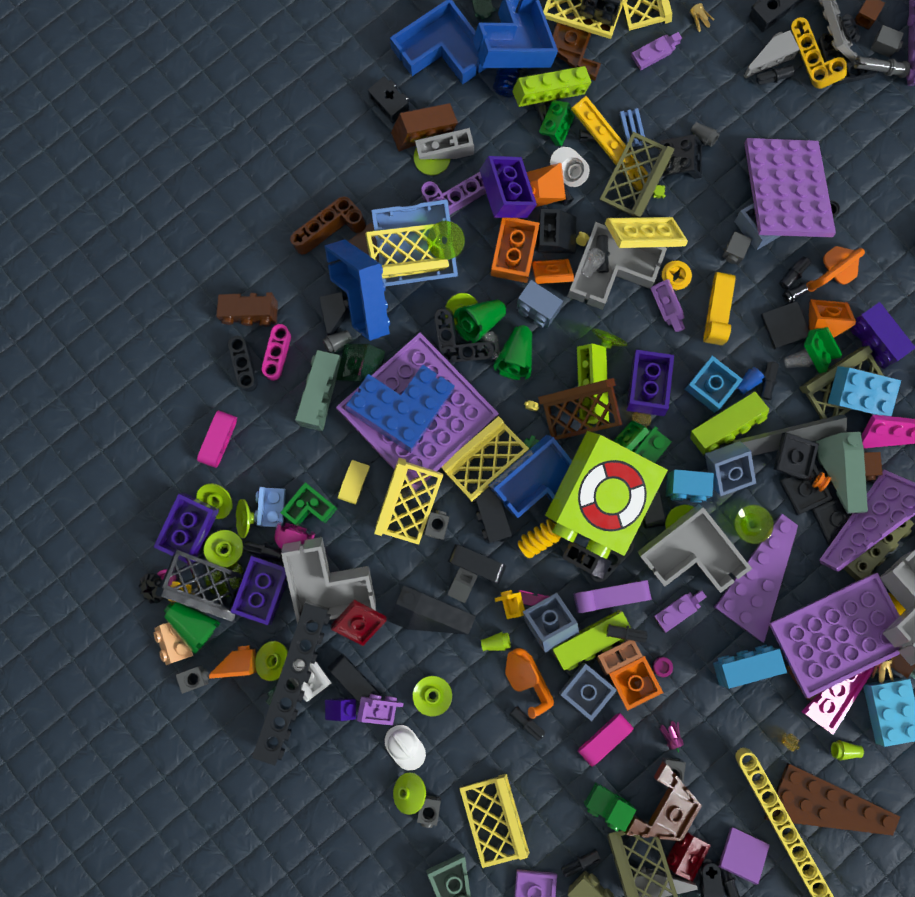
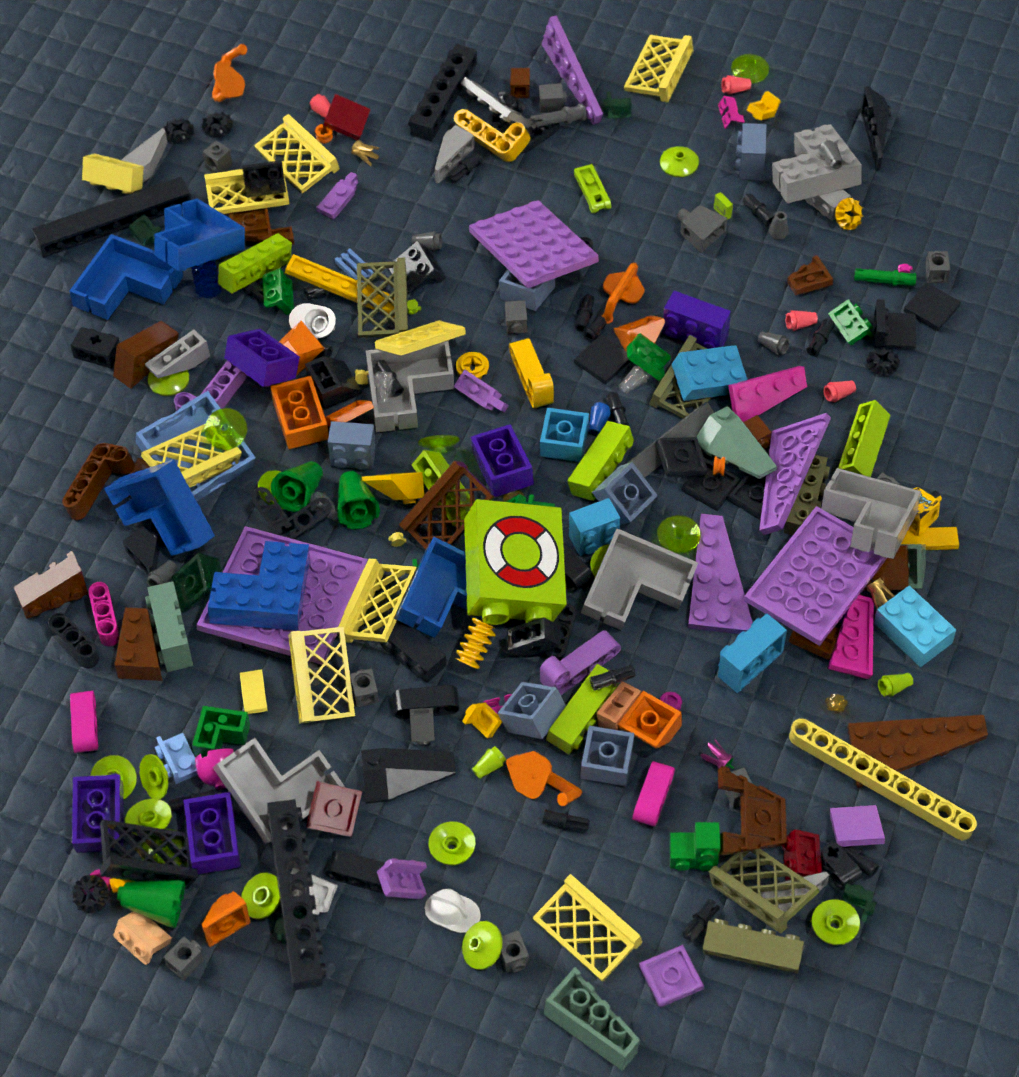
camera: 30 degrees left, 25 degrees down
dark purple brick [325,698,356,721] -> none
medium lavender hinge [653,591,706,633] -> none
none -> reddish brown wedge [115,607,163,681]
none -> yellow slope [362,472,424,504]
none -> lime plate [574,164,611,214]

